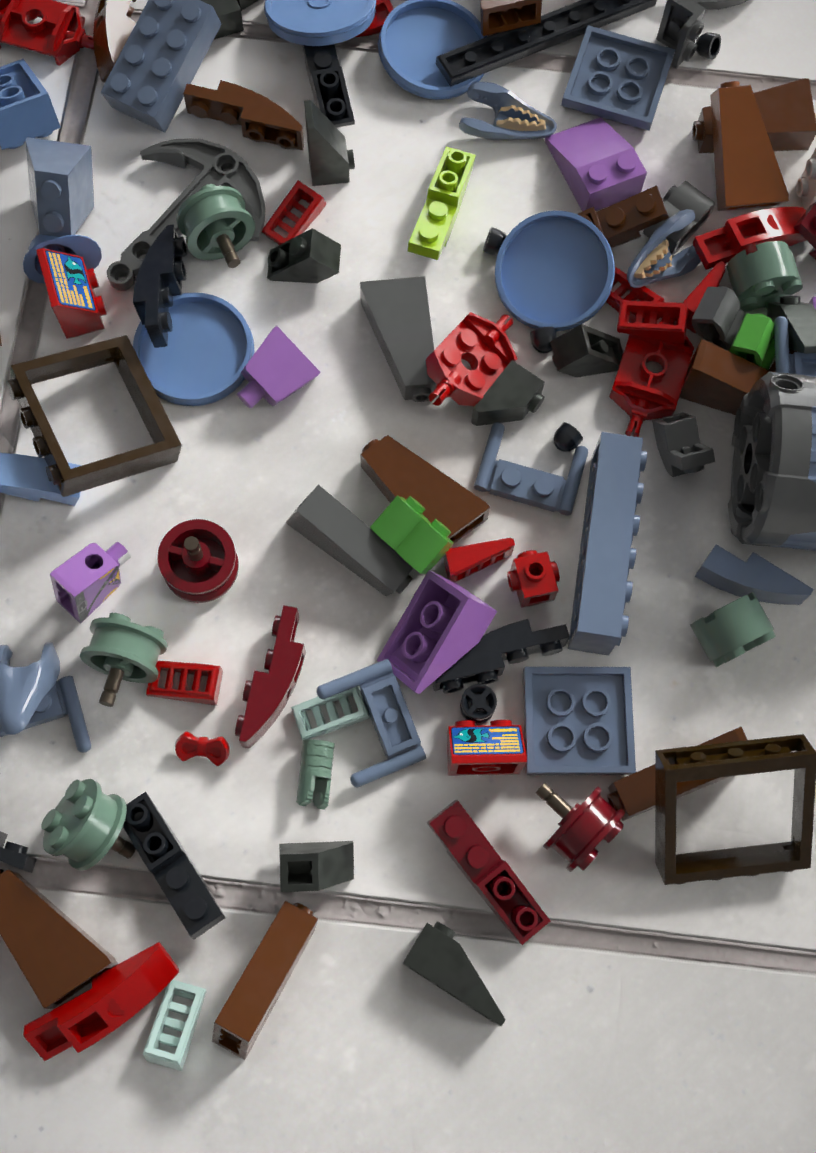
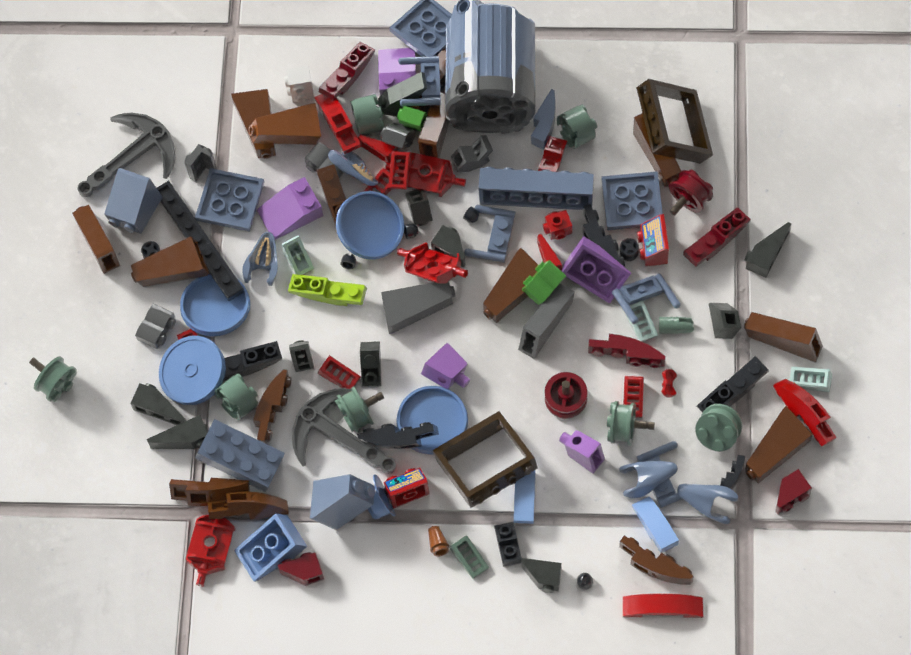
camera: 85 degrees left, 5 degrees down
none -> reddish brown slope [208,491,289,520]
none -> sand green brick [215,374,258,420]
none -> light aqua slope [282,236,314,275]
none -> red slope [538,136,567,172]

